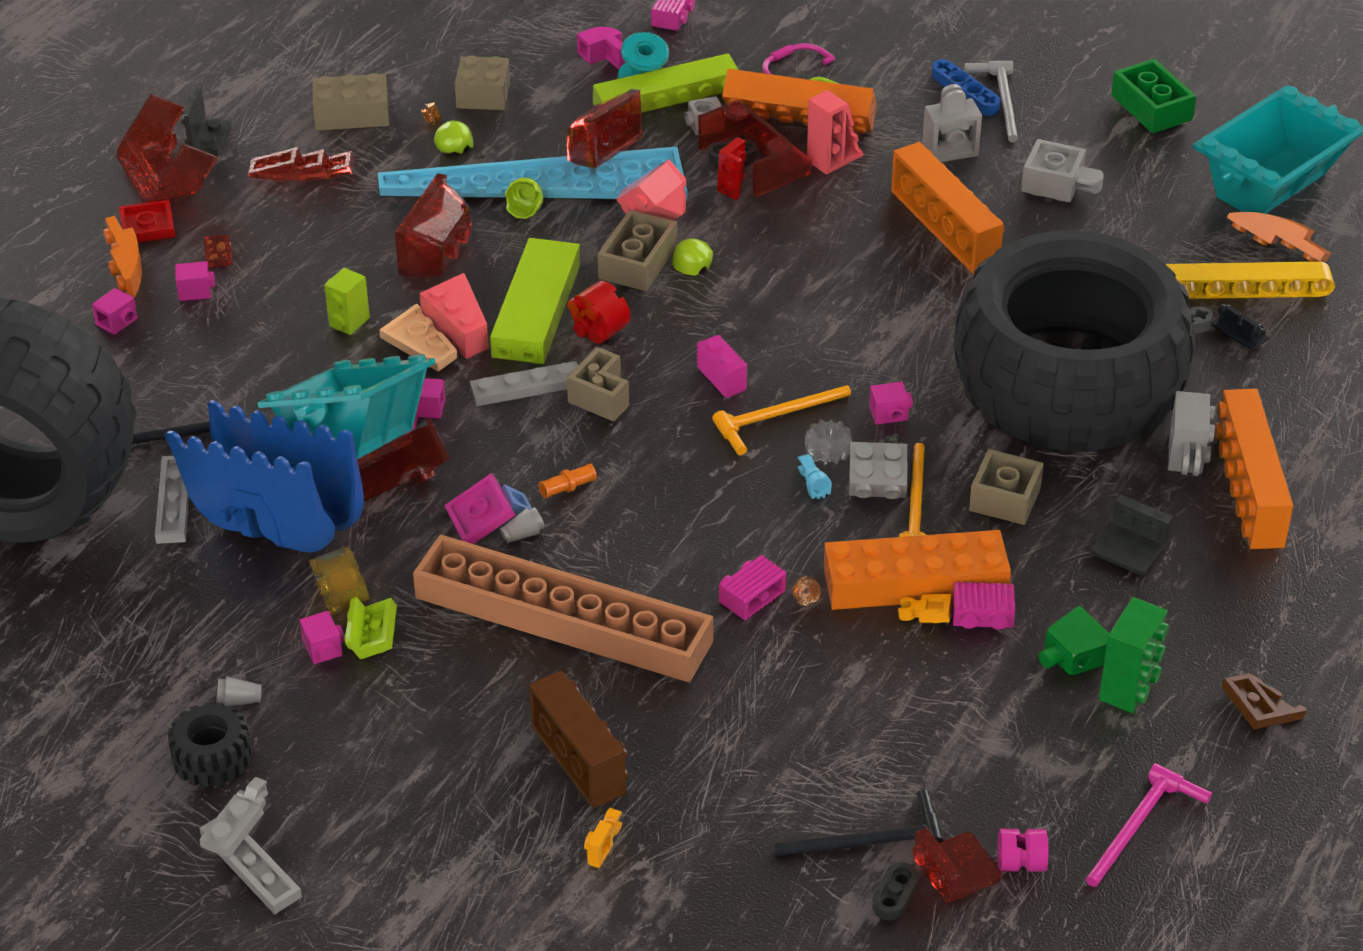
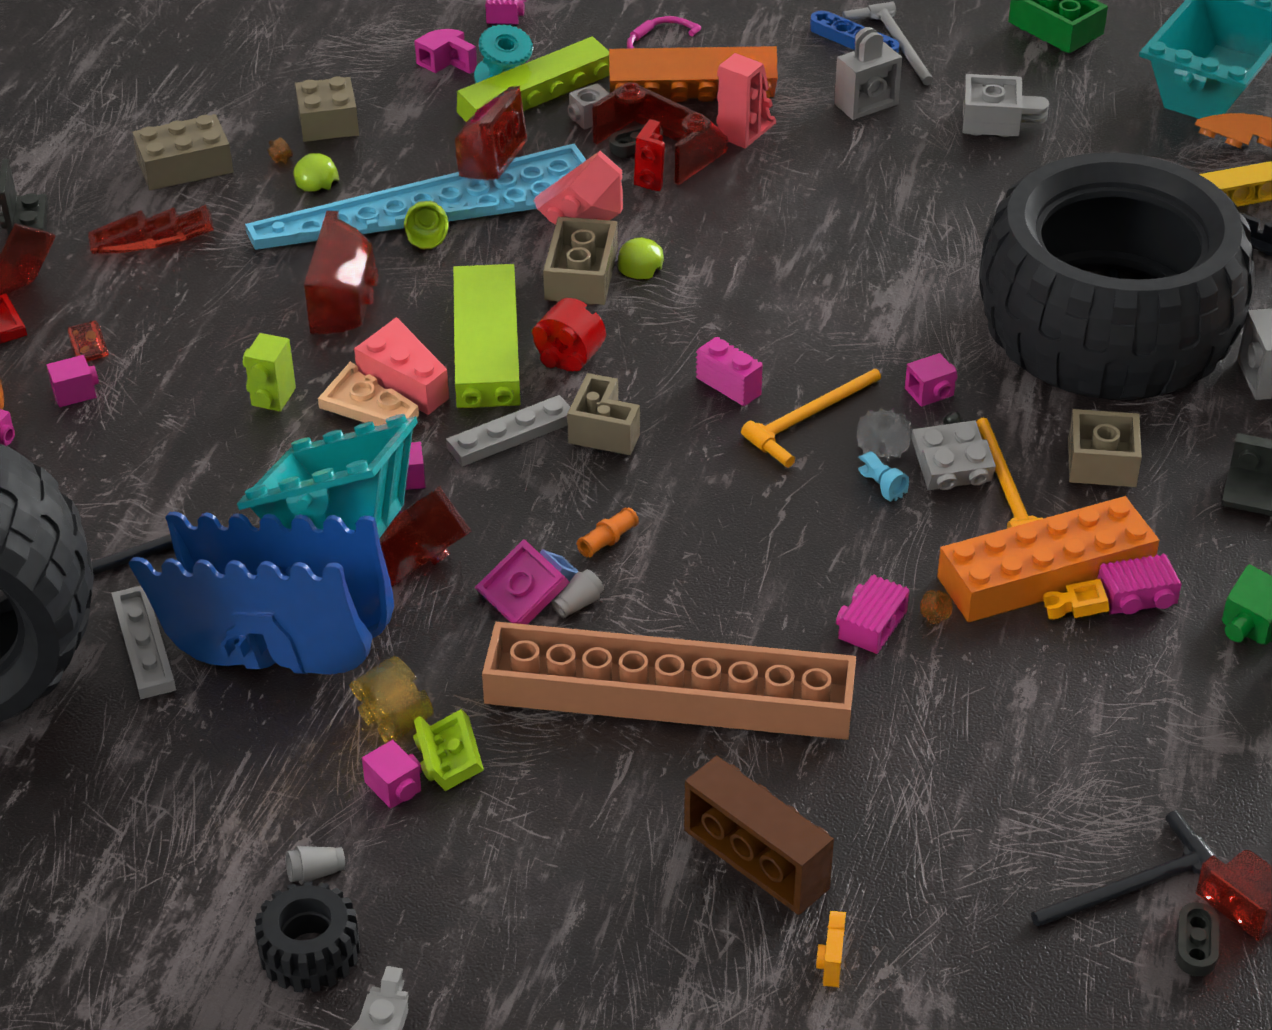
camera: 15 degrees left, 0 degrees up
orange brick [891,142,1004,275] -> none

